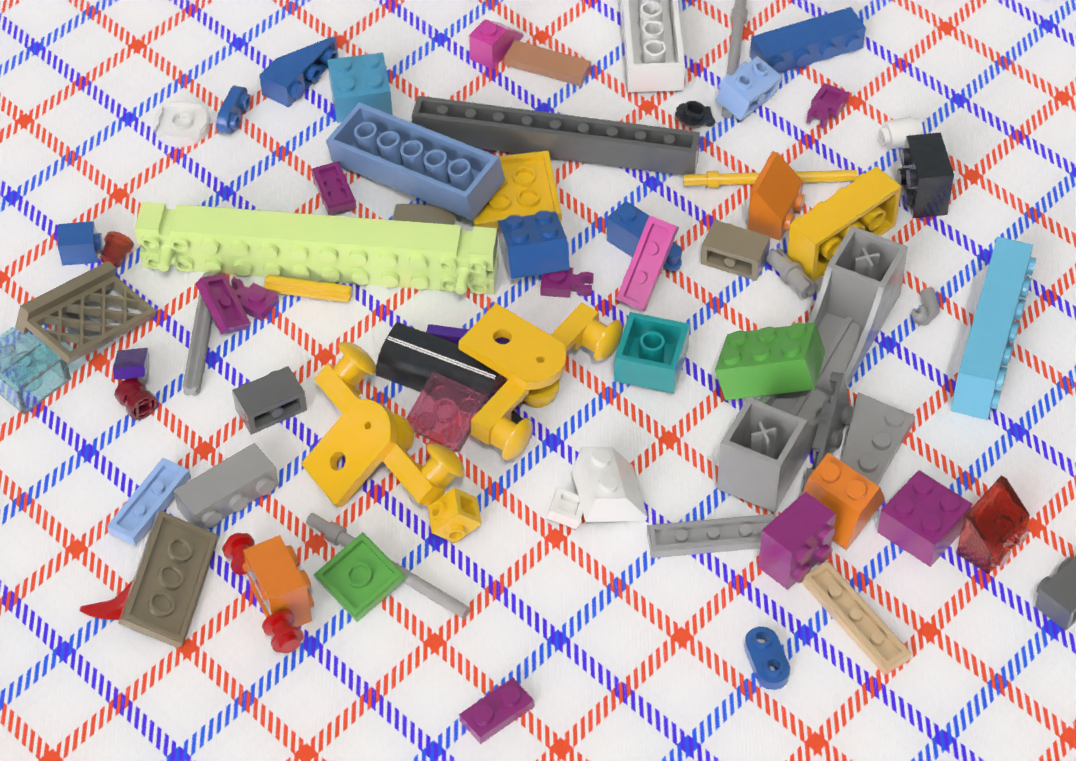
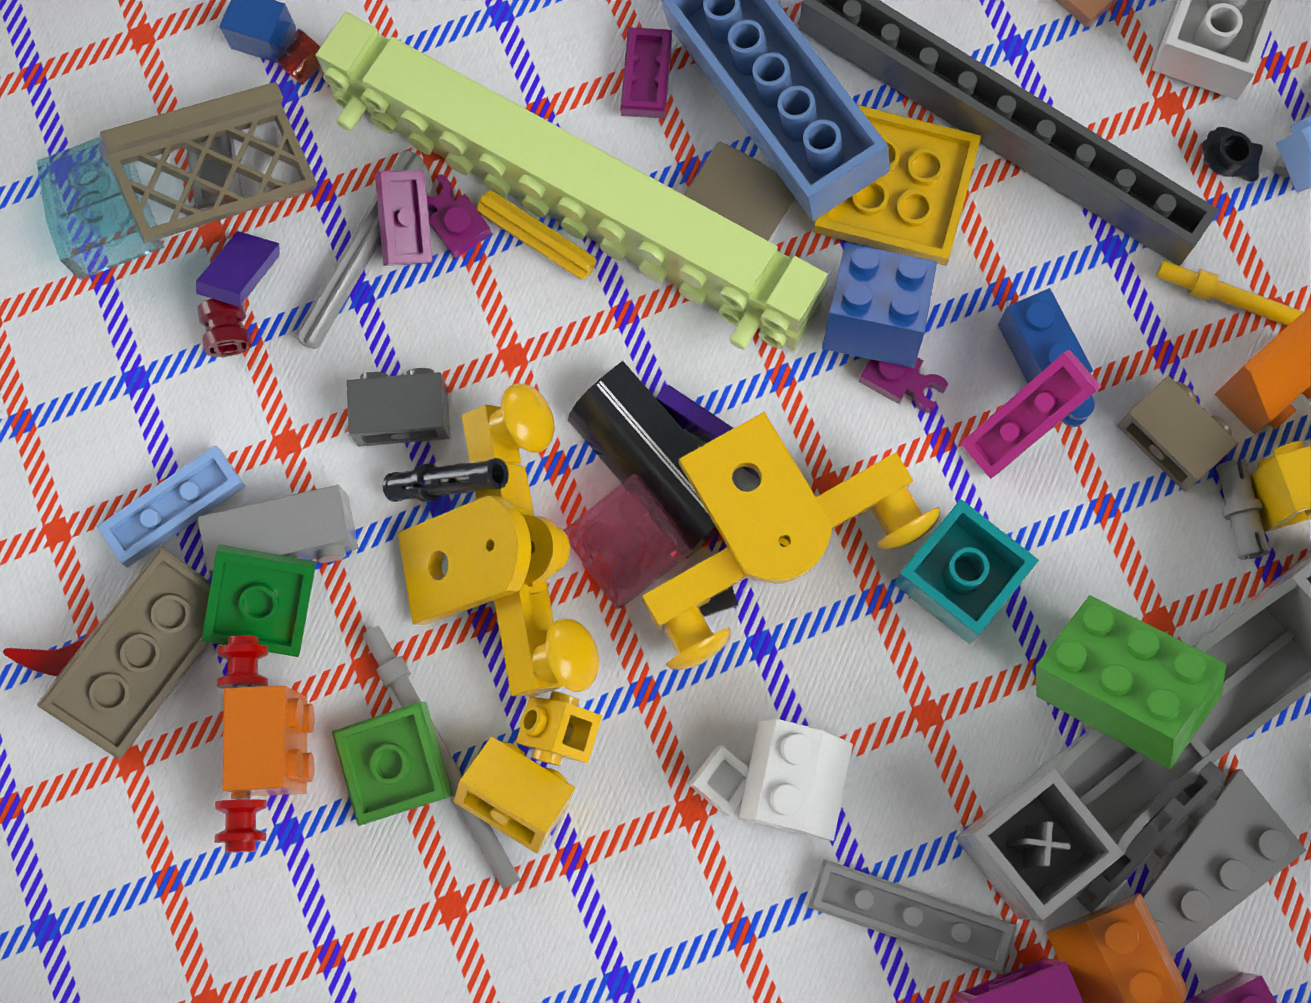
camera: 30 degrees right, 25 degrees up
none -> green plate [202,544,317,657]
none -> black pin [383,458,509,502]
none -> yellow brick [453,736,576,854]

